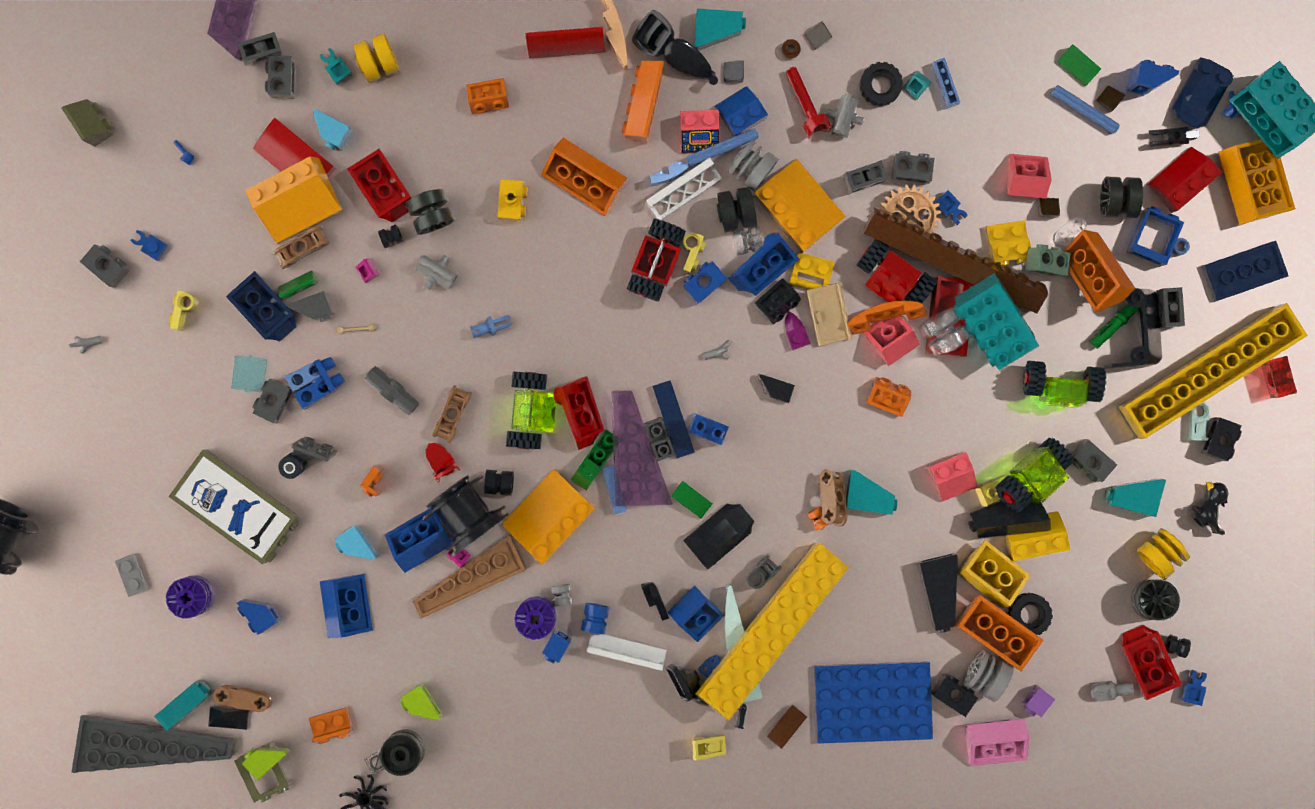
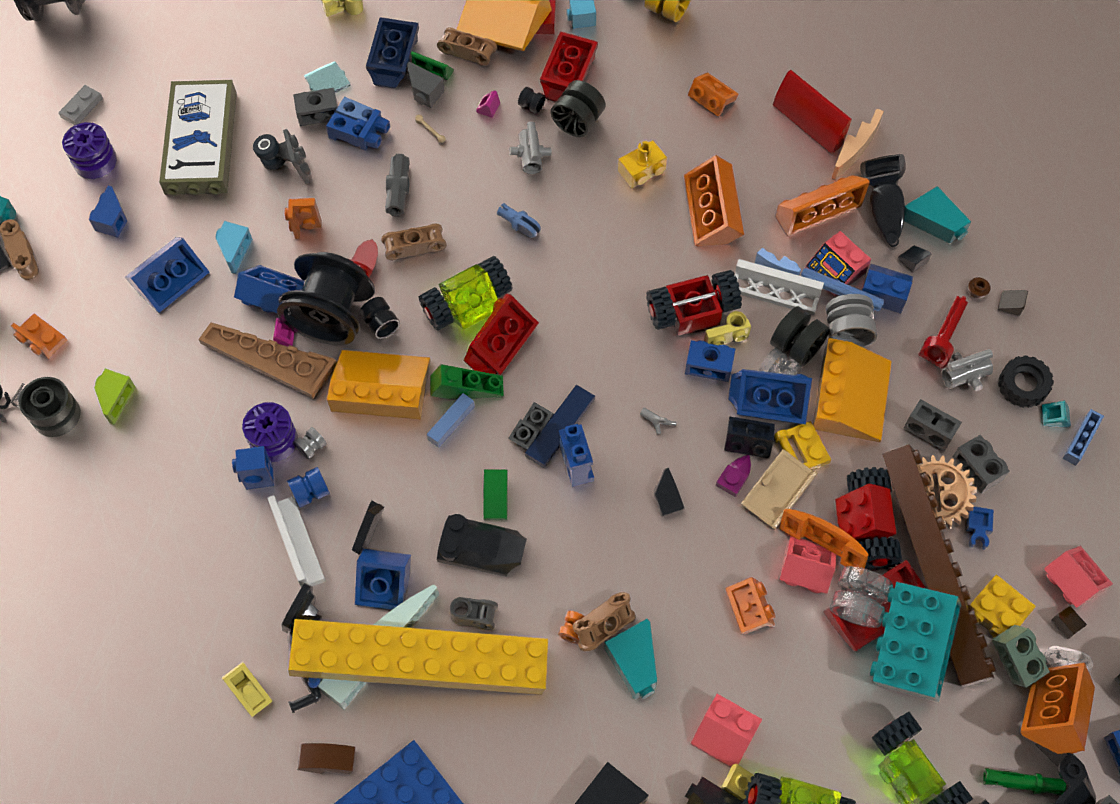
camera: 55 degrees right, 25 degrees down
clear purple wing [612,391,673,506] -> none

